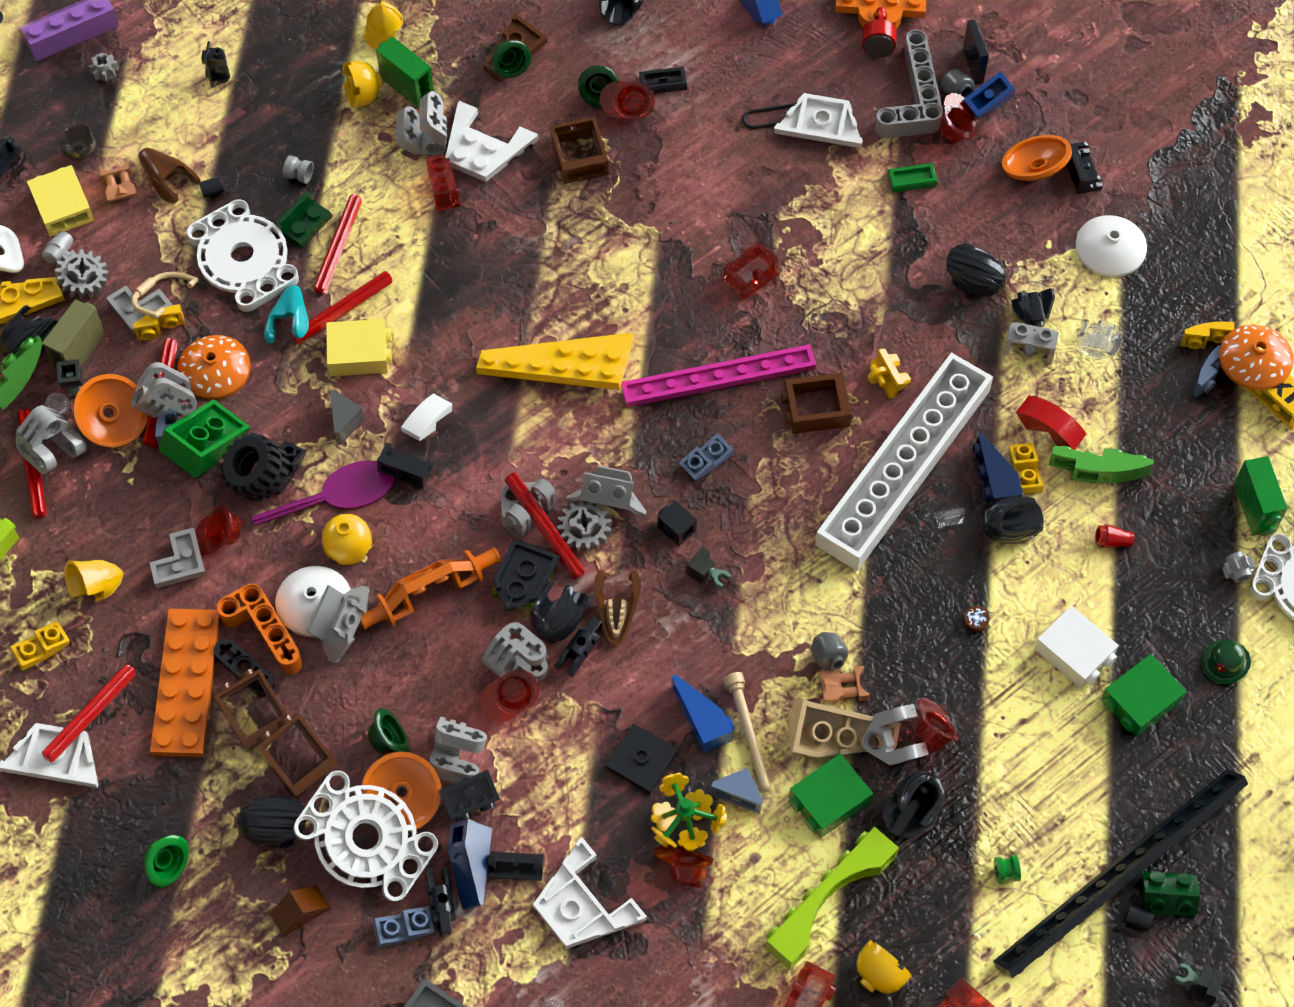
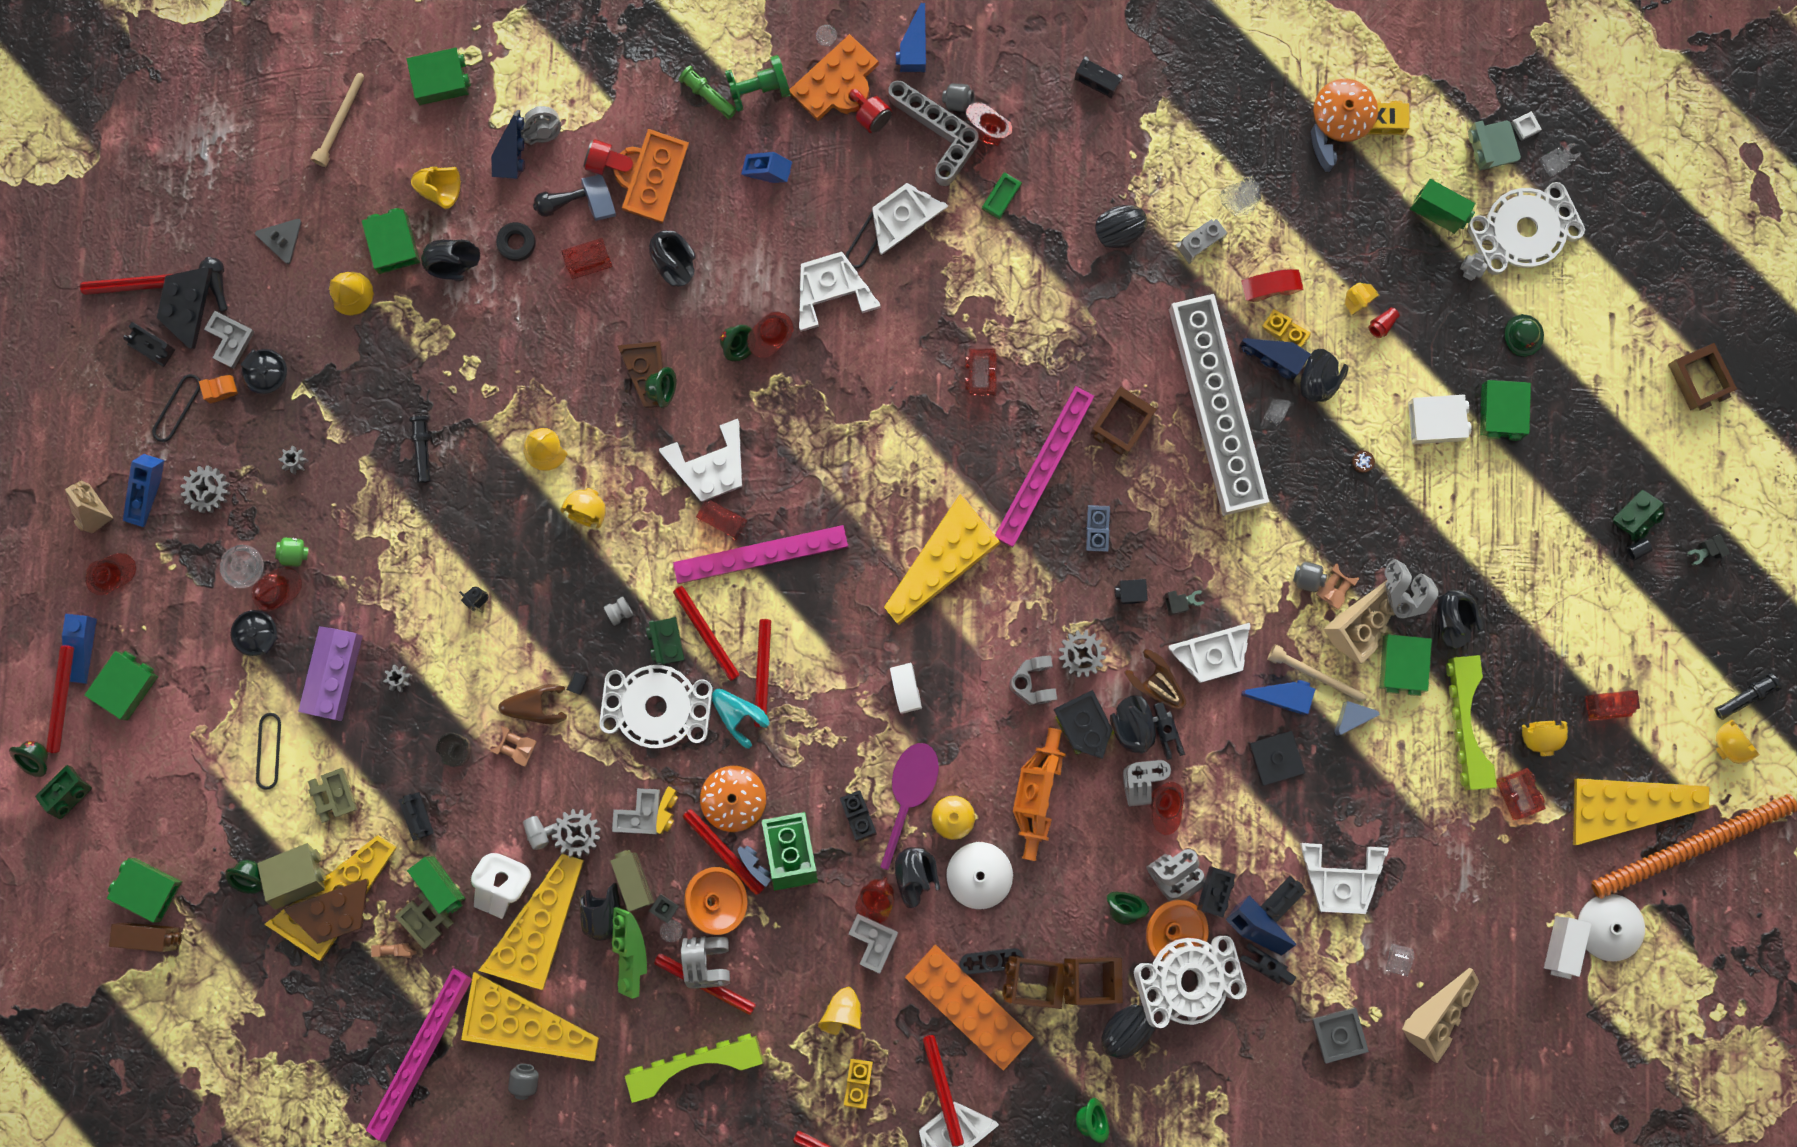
camera: 50 degrees left, 20 degrees up
light yellow brick [27,165,94,237] -> none
tan piece [131,272,199,319] -> none
light grey piece [131,362,197,418] -> none
orange beam [217,584,302,675] -> none
black tyre [220,433,289,501] -> none
reddish brown slope [270,885,331,937] -> none
light grey piece [307,585,370,663] -> none
light yellow brick [326,319,392,377] -> none
dark grey slope [330,390,364,445] -> none
sand blue slope [372,906,435,948] -> none
green brick [376,36,434,108] -> none
black hinge [377,443,434,488] -> none
light grey piece [396,91,447,155] -> none
red axle [505,472,585,580] -> none
reddish brown window [550,117,609,184] -> none
light grey piece [566,466,647,518] -> none
black tile [639,67,687,95] -> none
yellow plant [651,773,727,851] -> none
clear red piece [654,844,714,888] -> none
yellow hips [867,349,911,399] -> none
clear red piece [916,698,959,752] -> none
black plate [963,20,989,85] -> none
blue slope [964,71,1015,118] -> none
black plate [993,769,1248,979] -> none
green wheel [994,854,1021,884] -> none
orange dish [1002,135,1072,181] -> none
black brick [1011,288,1055,327] -> none
bright green slope [1049,445,1154,483] -> none
white dish [1075,215,1147,277] -> none
yellow slope [1180,322,1234,349] -> none
none -> dark pink plate [673,525,848,584]
none -> white wing [799,252,880,332]
none -> black hair [895,847,940,908]
none -> blue slope [896,3,926,72]
none -> white wing [1168,623,1250,683]
none -> yellow piece [1345,283,1380,315]

